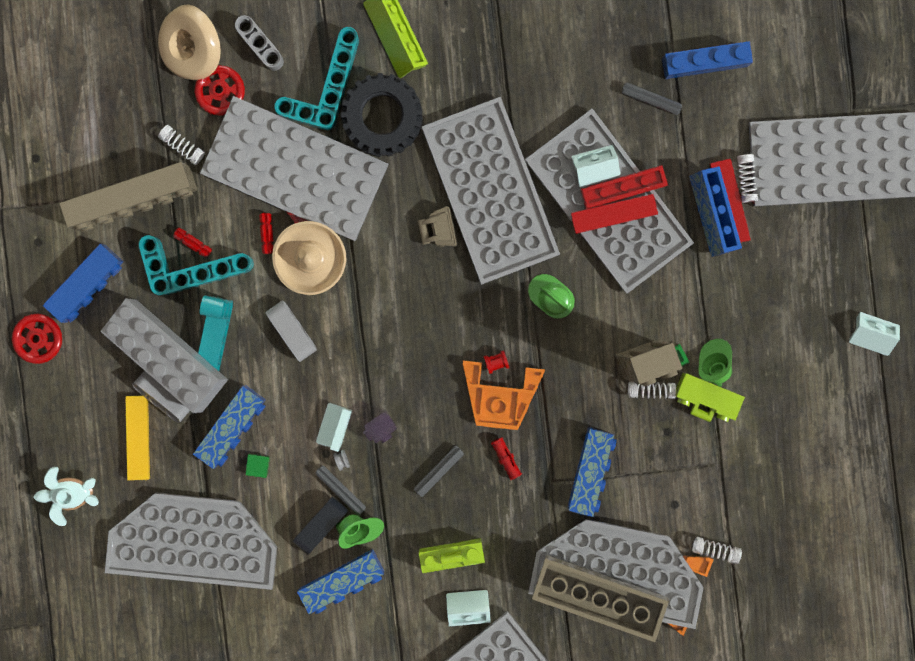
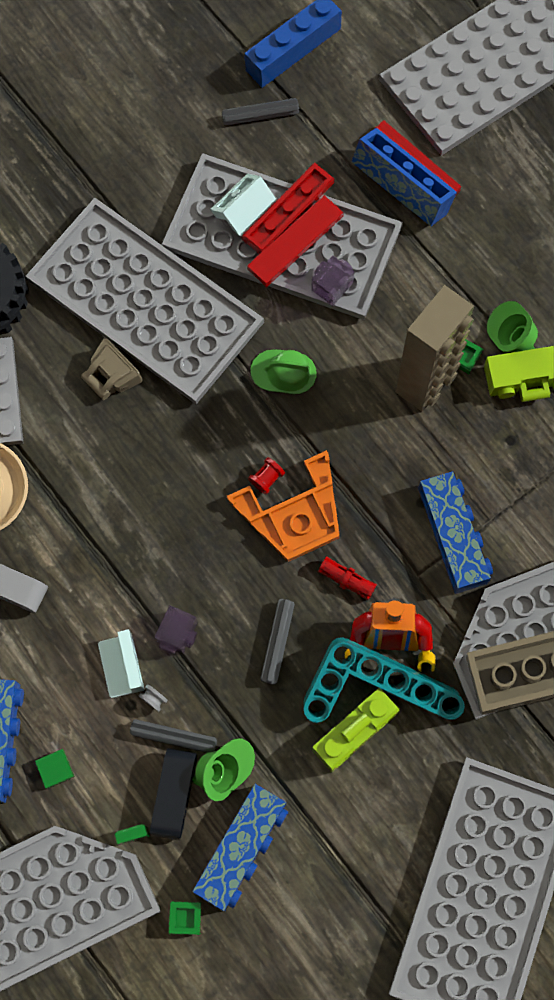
camera: 30 degrees left, 15 degrees down
light aqua panel [446,590,491,626] -> none
white piece [628,381,676,399] -> none
white piece [737,154,758,203] -> none
none -> green tile [115,824,150,845]
none -> green plate [169,902,202,935]
none -> teal beam [303,637,465,723]
none -> clear purple brick [311,255,354,306]
none -> torso [345,600,436,672]

